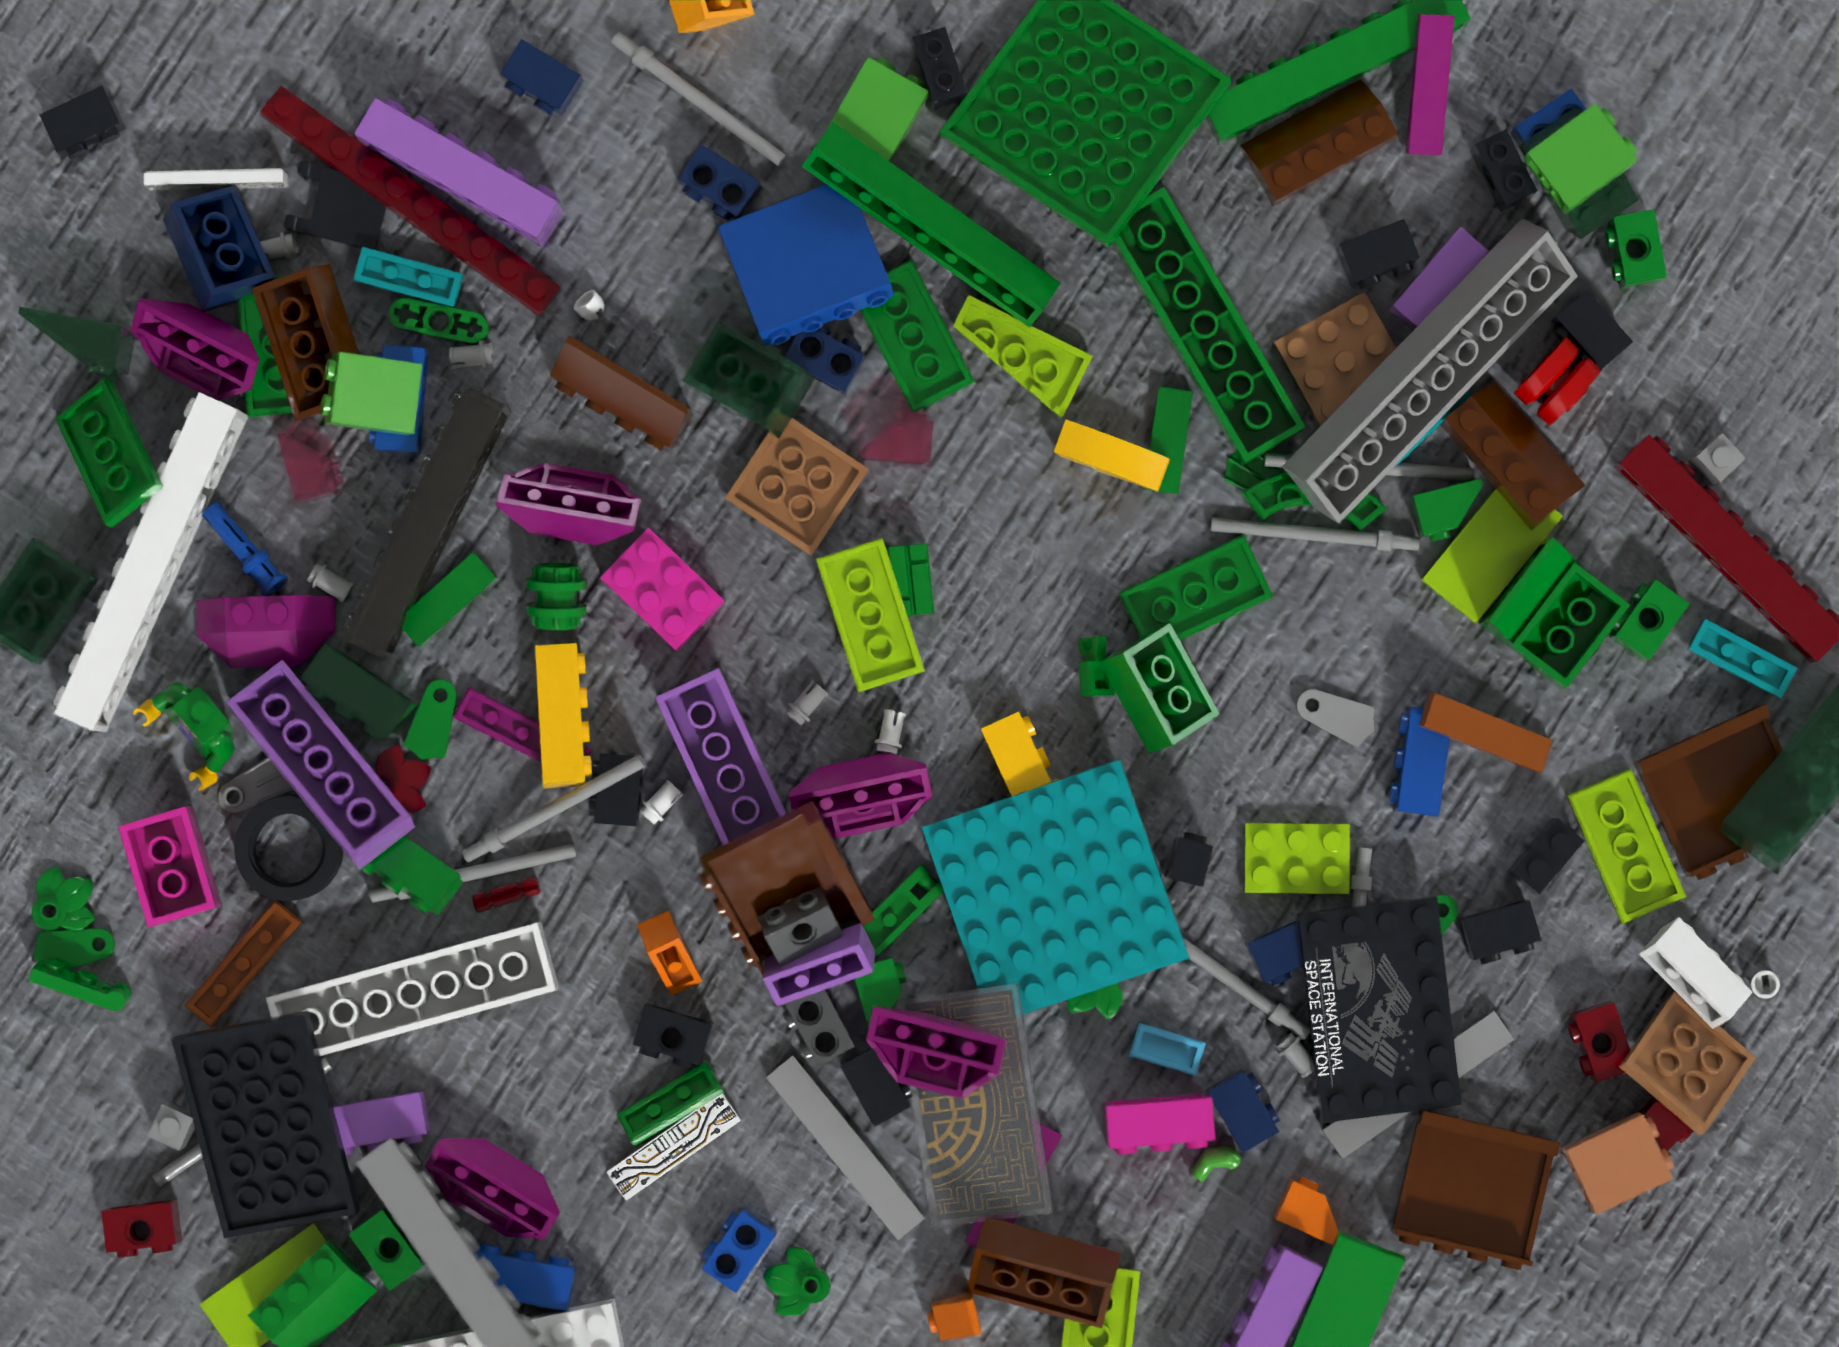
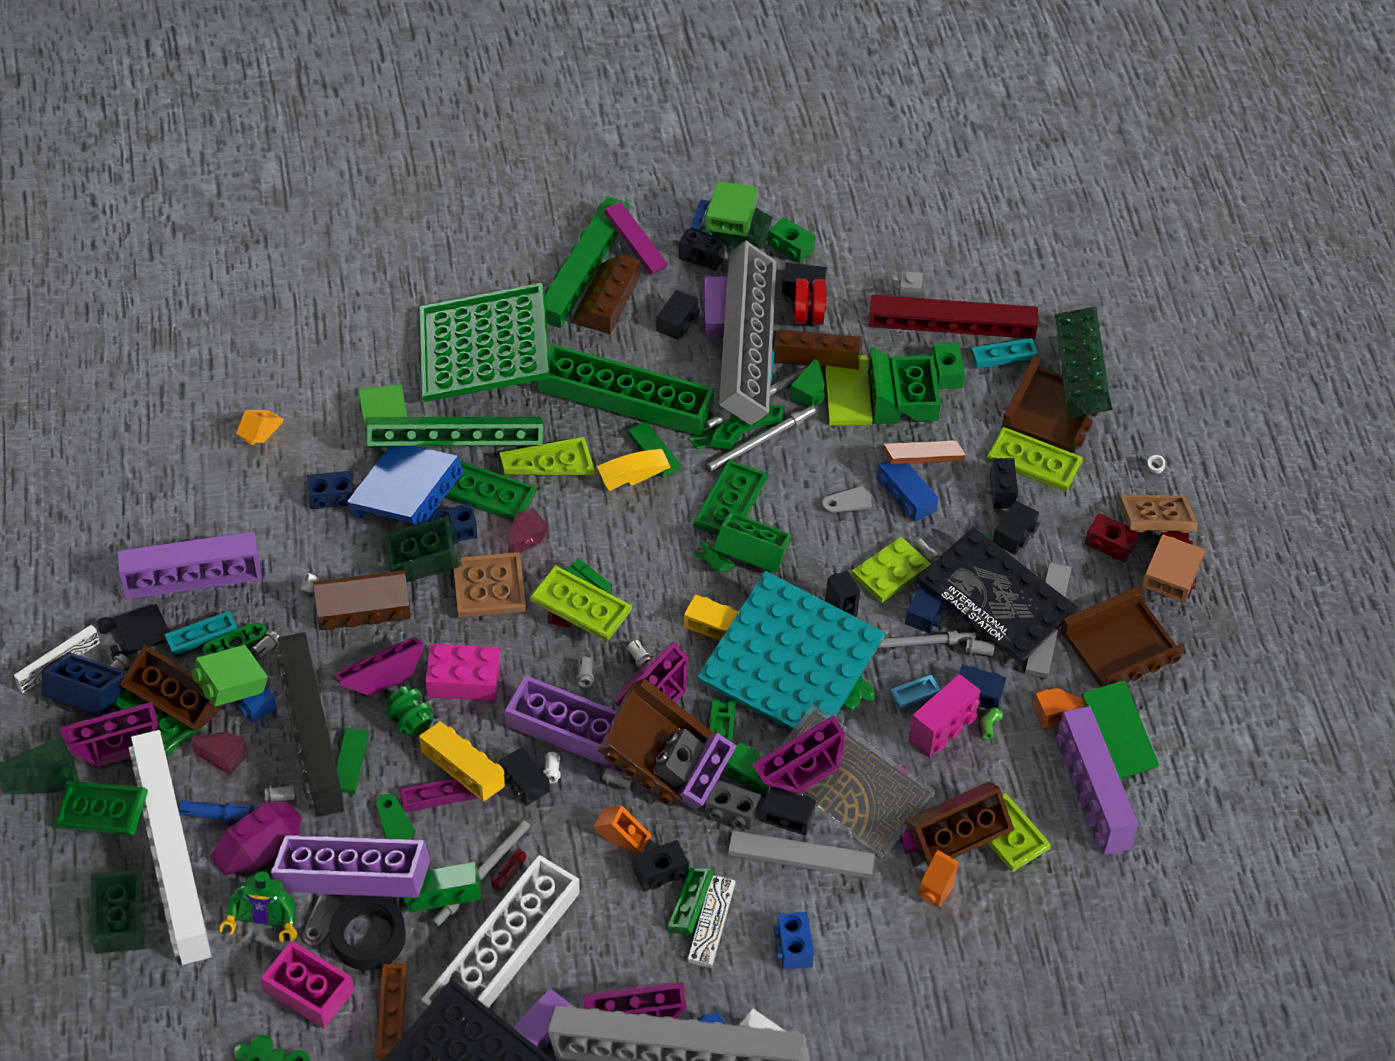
camera: 45 degrees left, 35 degrees down
dark red plate [260,86,561,317] -> none
clear green brick [301,643,419,741] -> none
light grey bar [462,754,646,863] -> none
dark blue brick [500,39,583,116] -> none
light grey bar [611,32,786,166] -> none
green plate [763,1247,831,1317] -> none
black brick [912,27,967,110] -> none
medium nougat plate [1273,292,1396,427] -> none
white brick [1639,917,1753,1029] -> none

